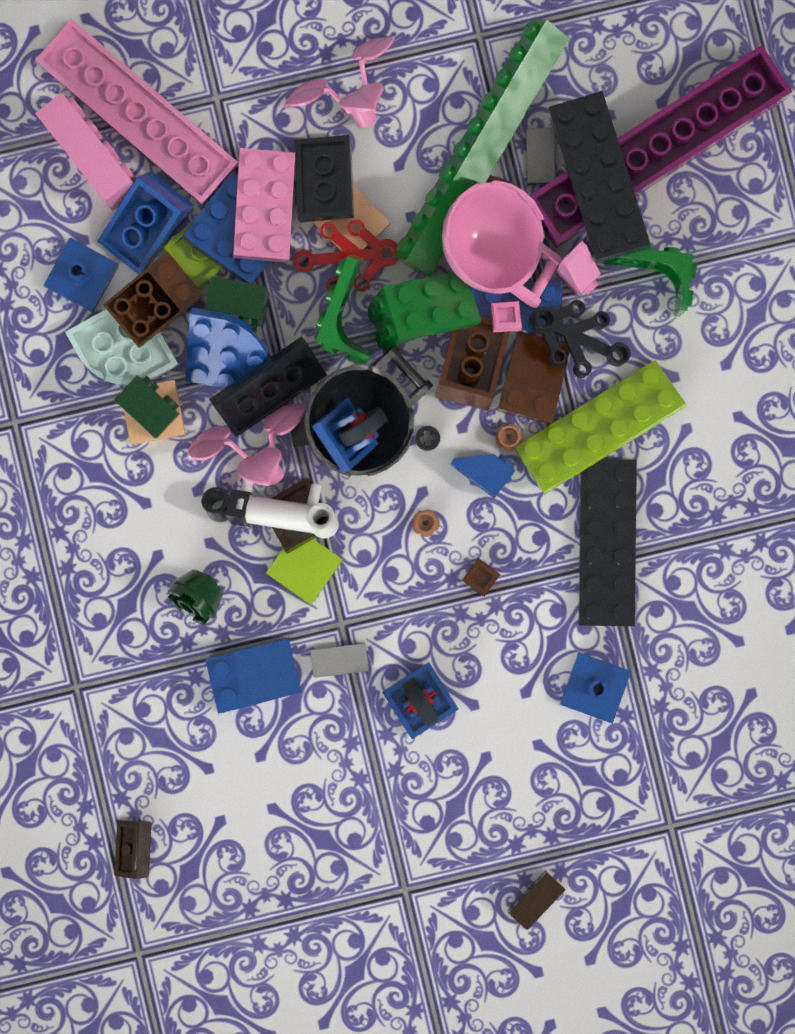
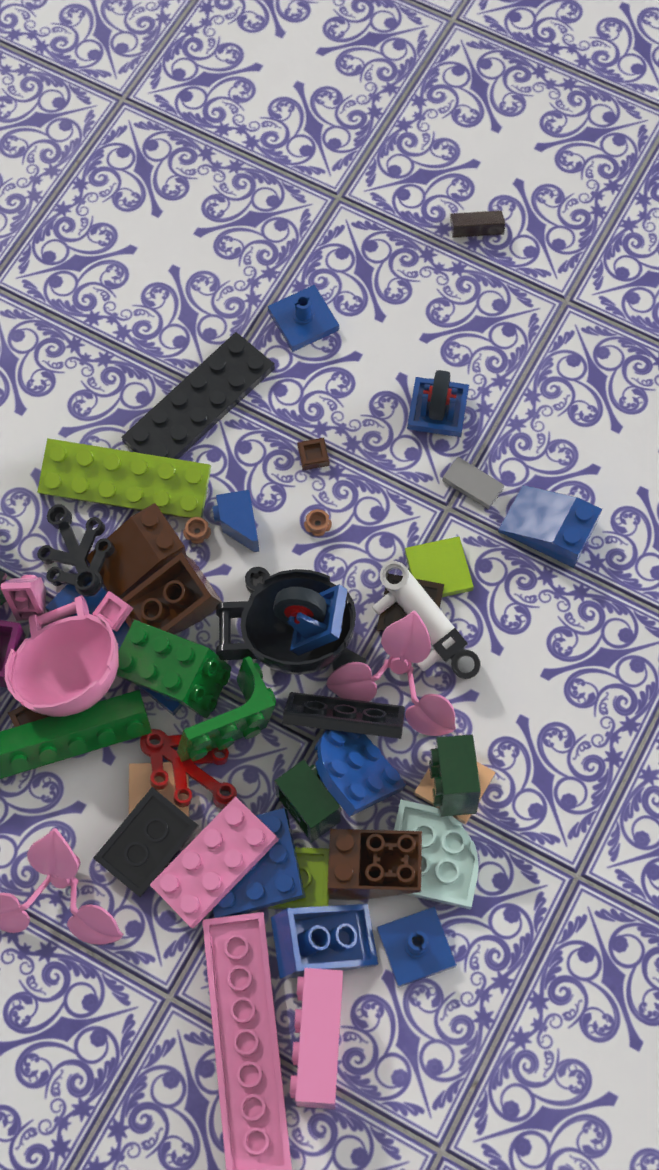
camera: 140 degrees left, 20 degrees down
dark green cone [168,569,223,625] -> none

